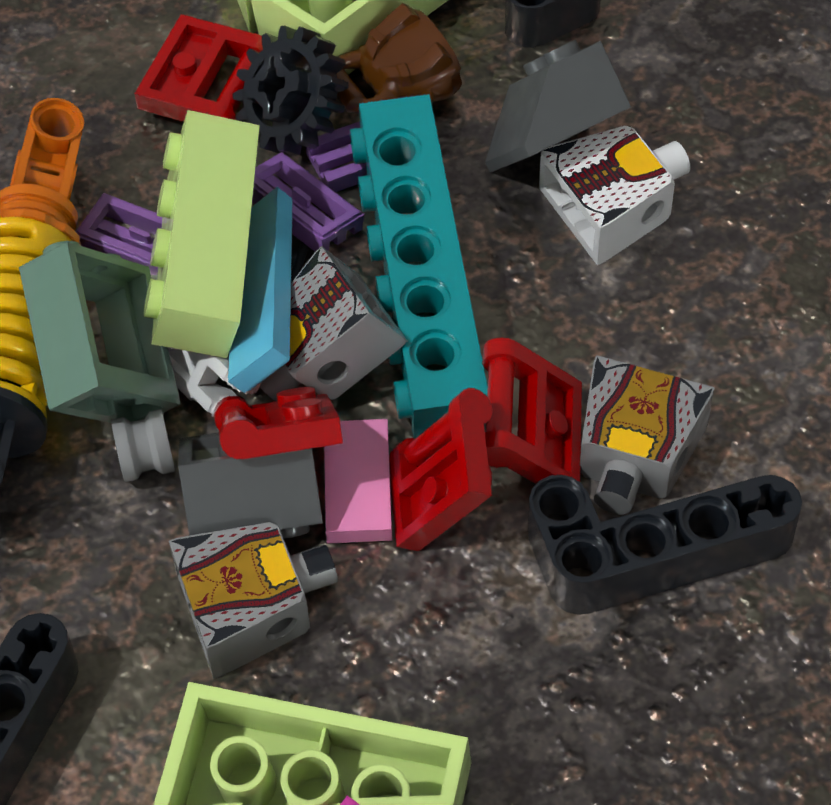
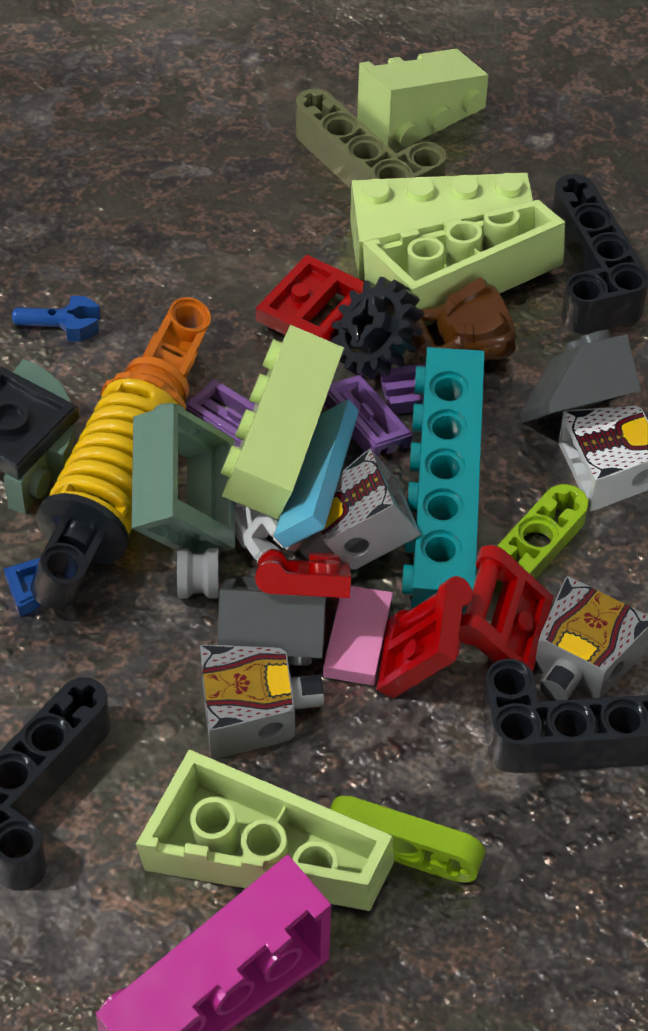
camera: 10 degrees right, 5 degrees down
none -> lime beam [330,796,486,883]
none -> lime beam [494,484,588,595]

